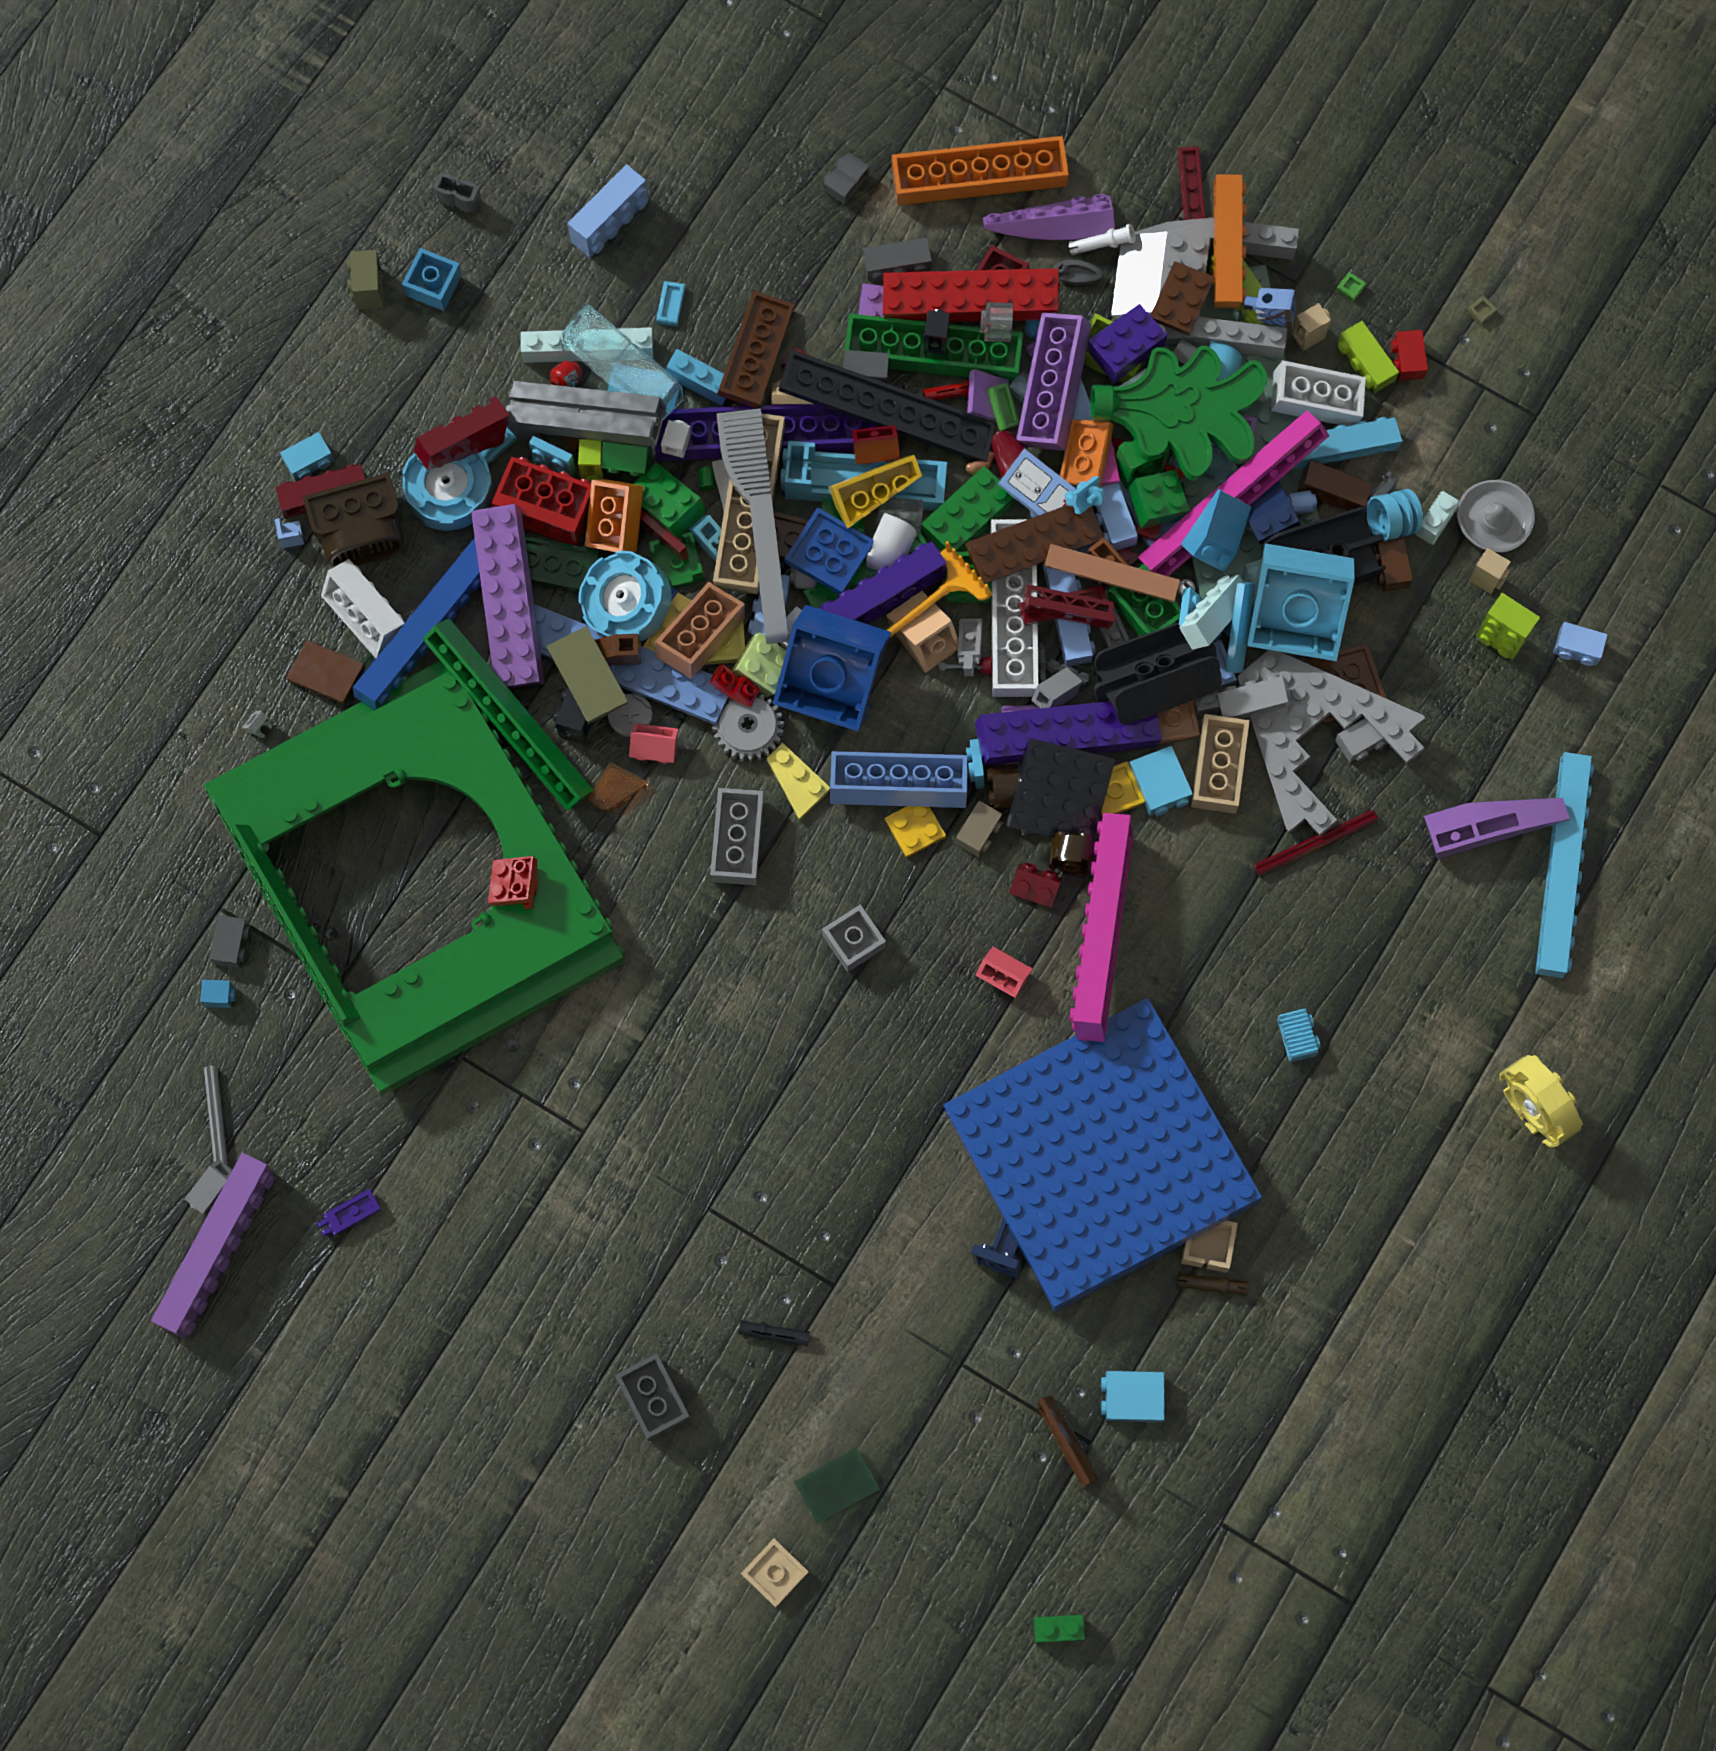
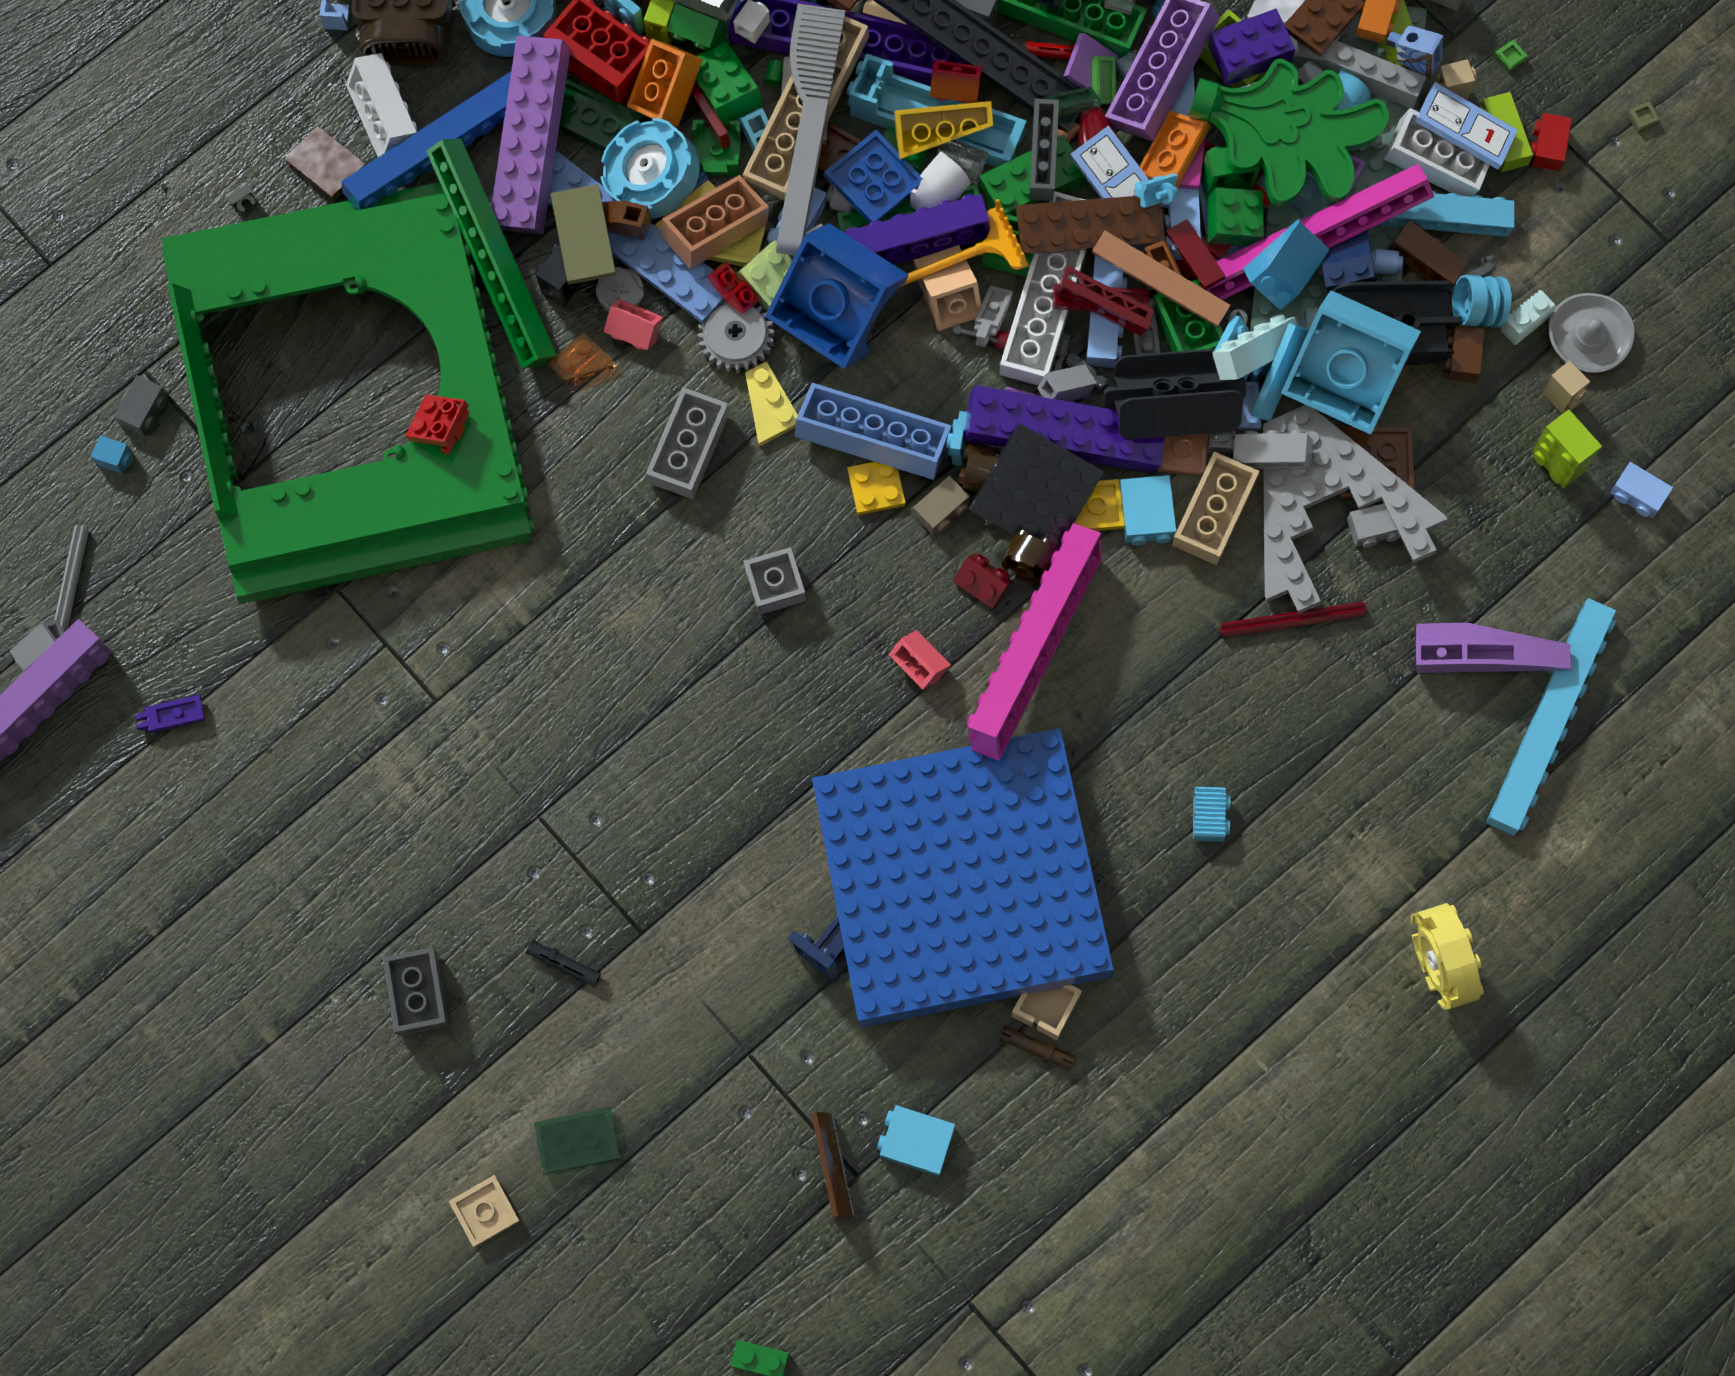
camera: 20 degrees right, 0 degrees up
none -> dark grey brick [1029,99,1059,201]
none -> clear green tile [1047,86,1101,117]
none -> dark red tile [1166,219,1226,290]
none -> tile [1415,82,1518,169]

